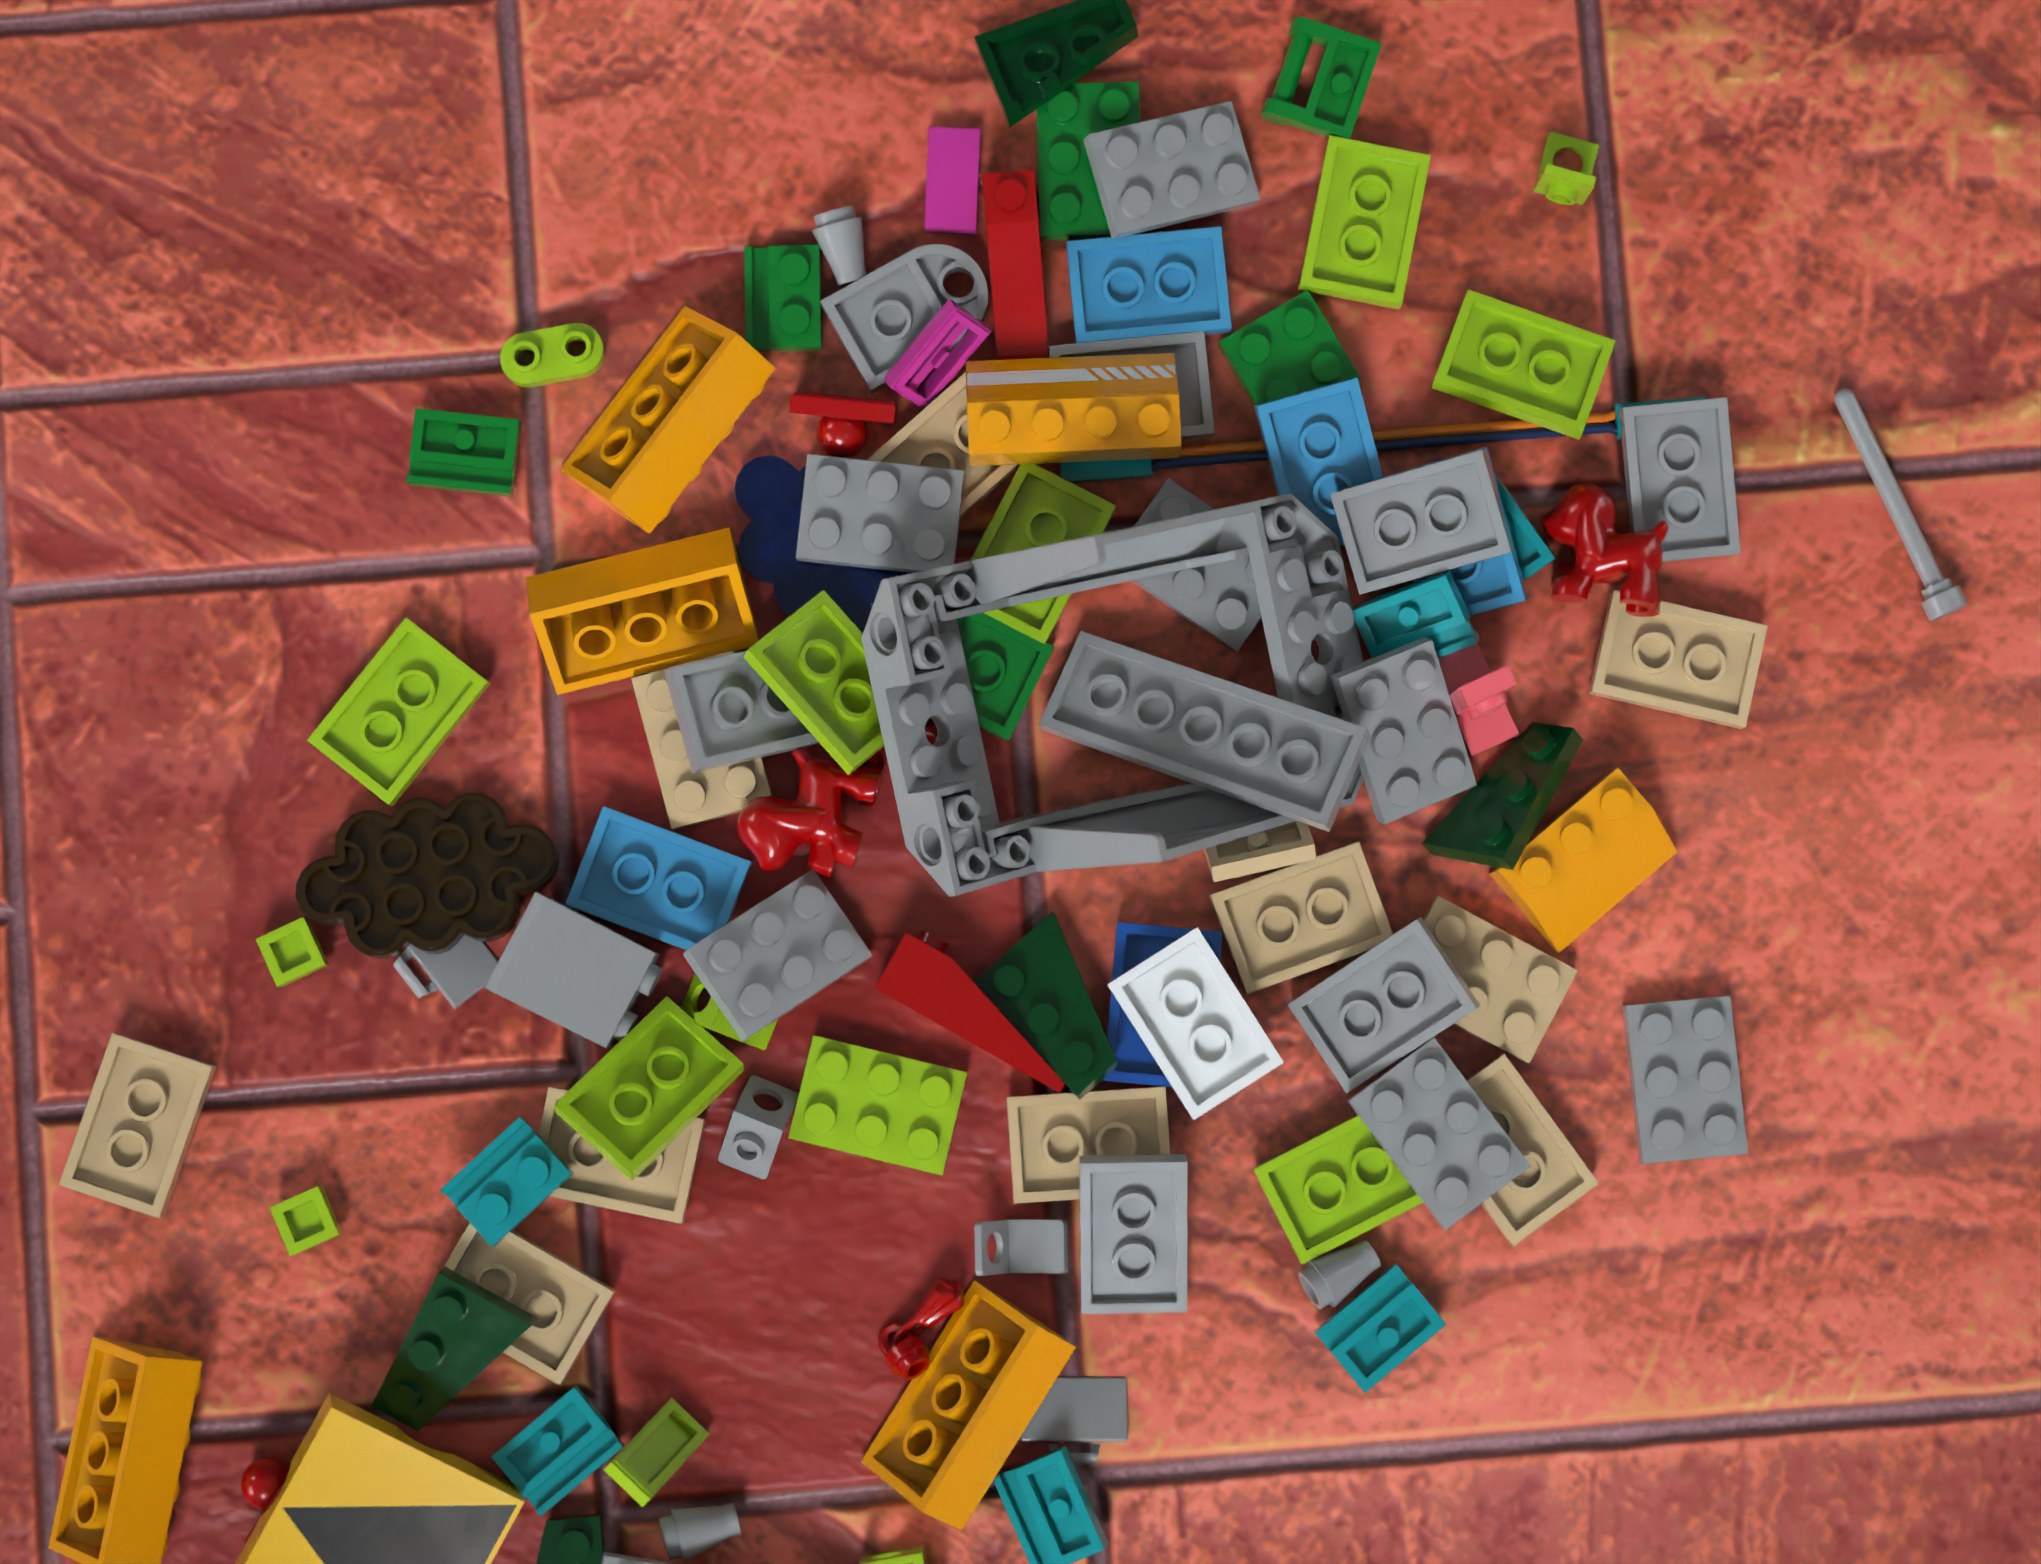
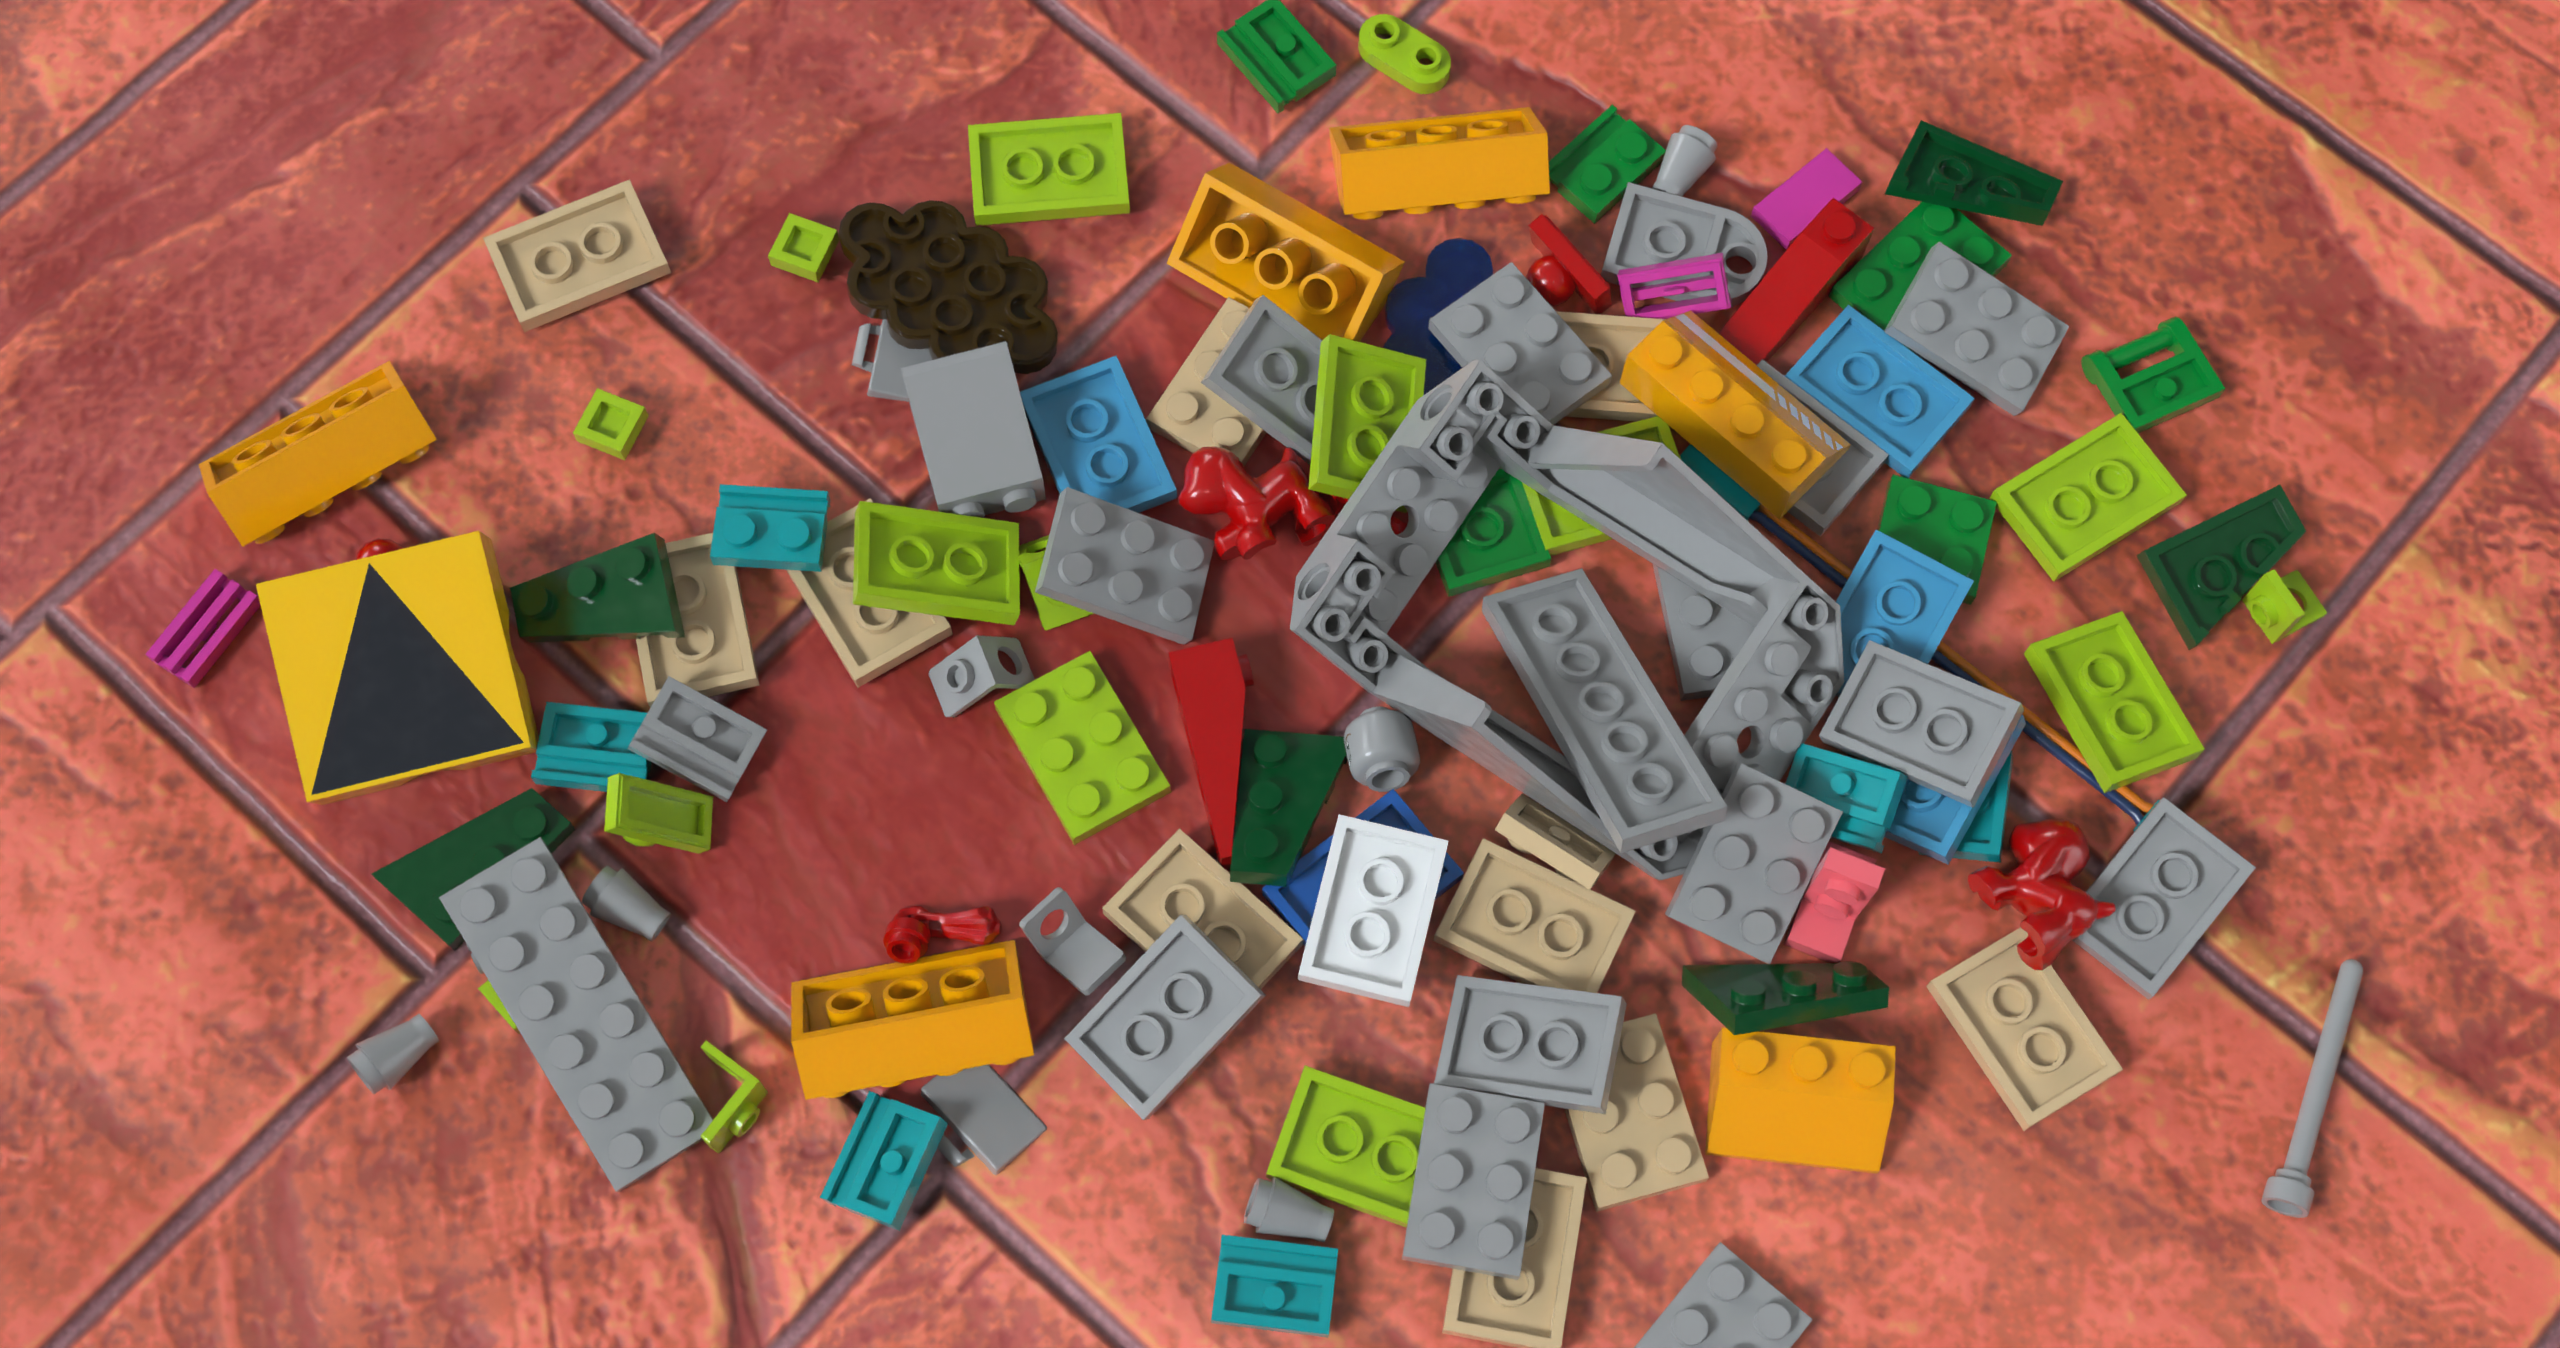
camera: 45 degrees right, 15 degrees down
none -> light grey plate [627,676,767,802]
none -> light grey head [1344,706,1420,792]
none -> dark green wing [2137,485,2306,650]

